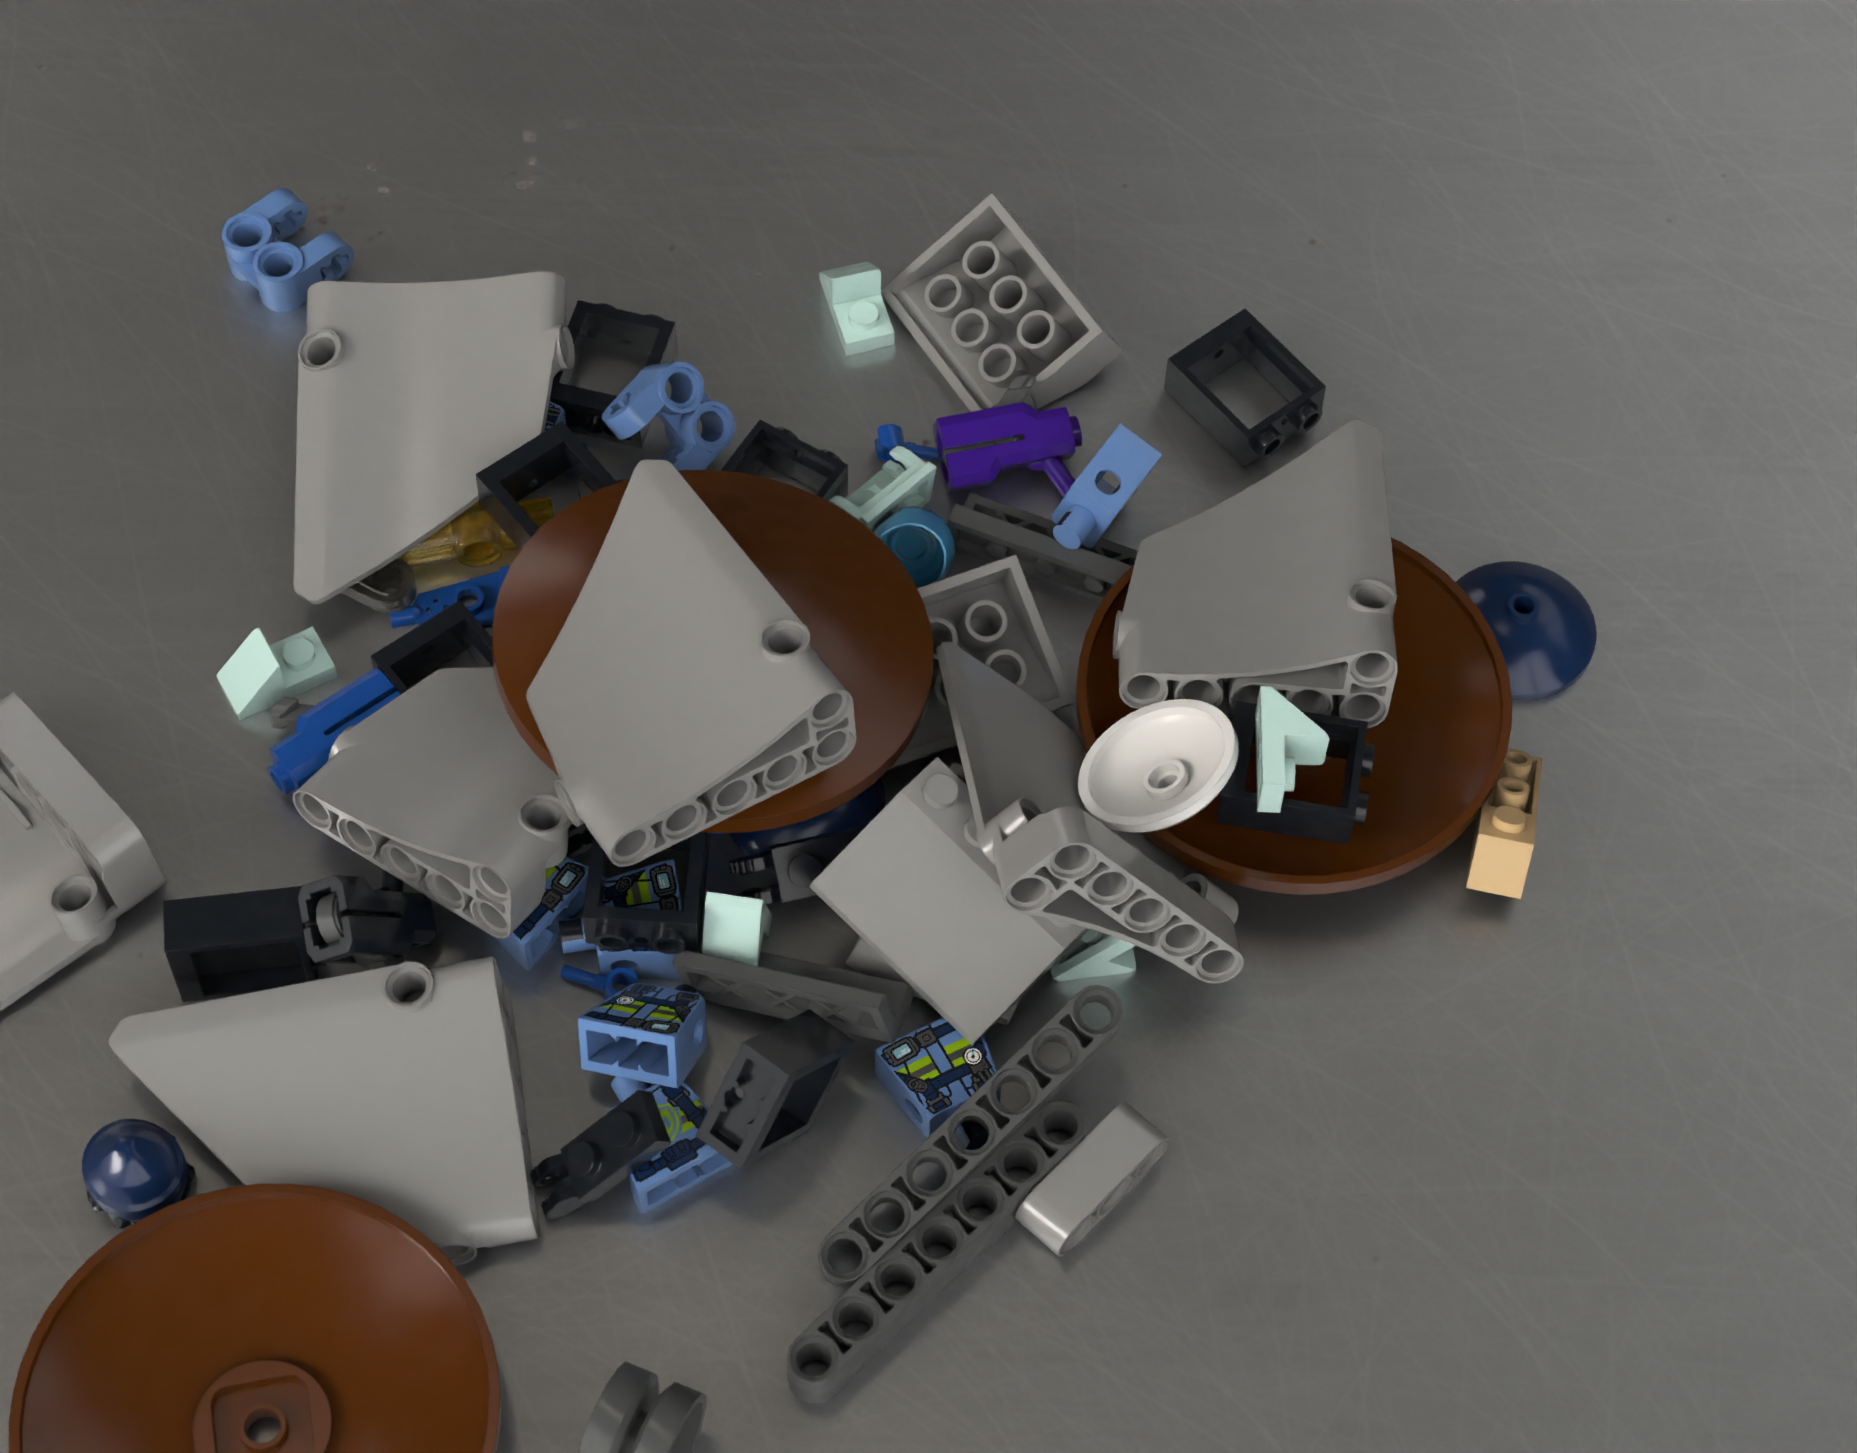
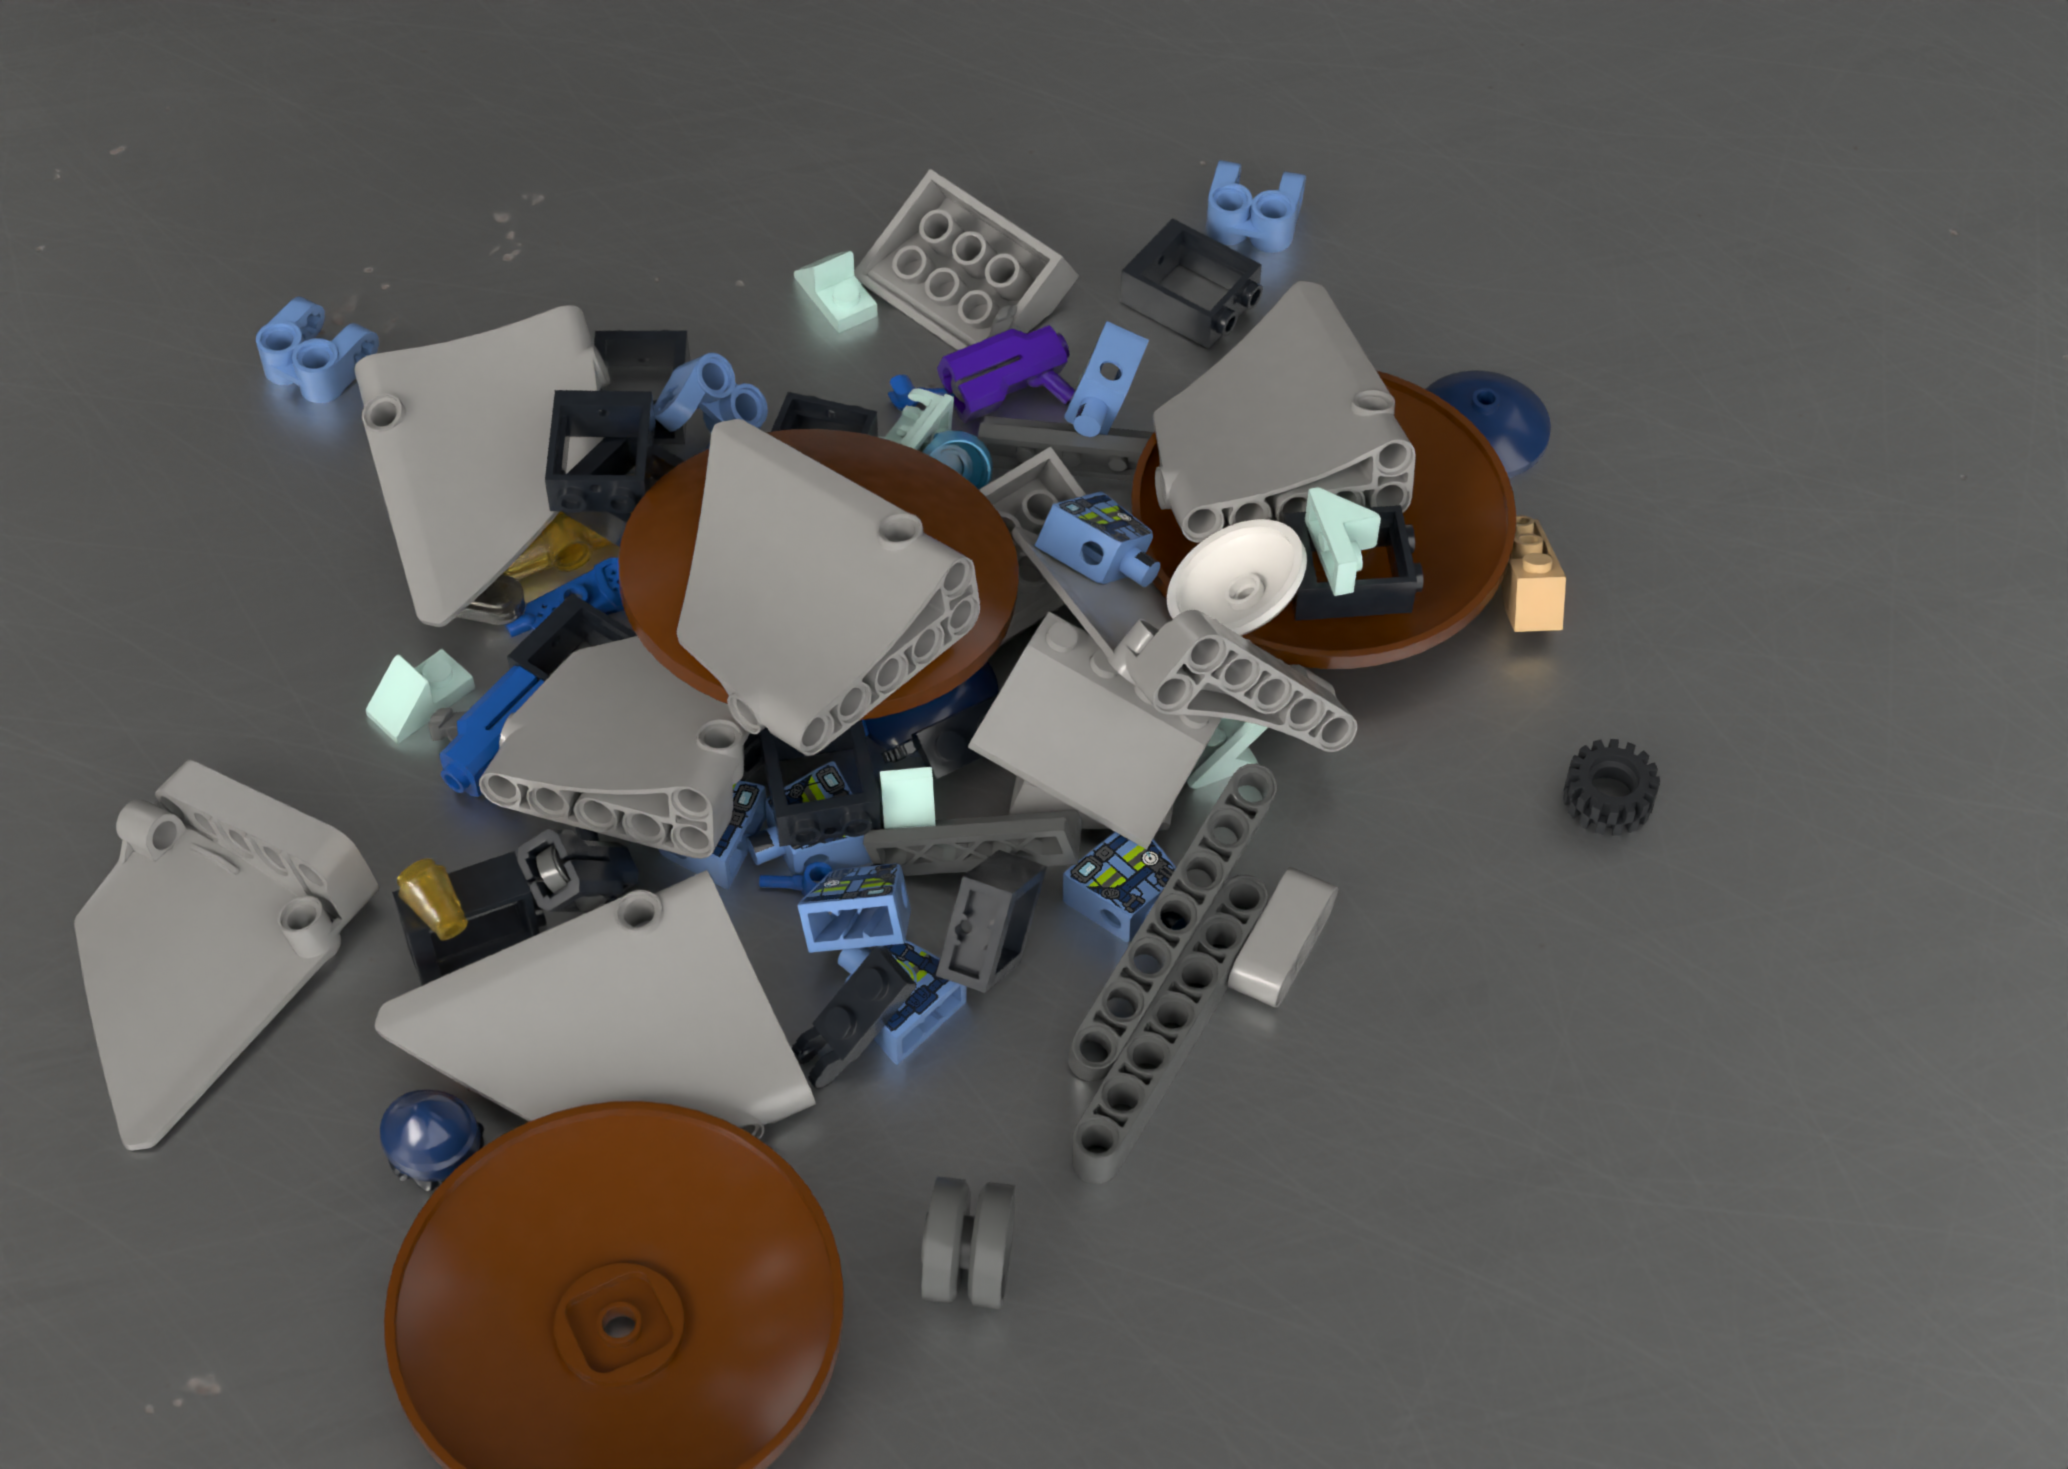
camera: 15 degrees left, 5 degrees down
none -> clear yellow cone [397,858,468,940]
none -> black window [545,390,656,514]
none -> medium blue torso [1034,491,1160,587]
none -> medium blue piece [1206,160,1306,253]
none -> black tyre [1563,739,1660,836]

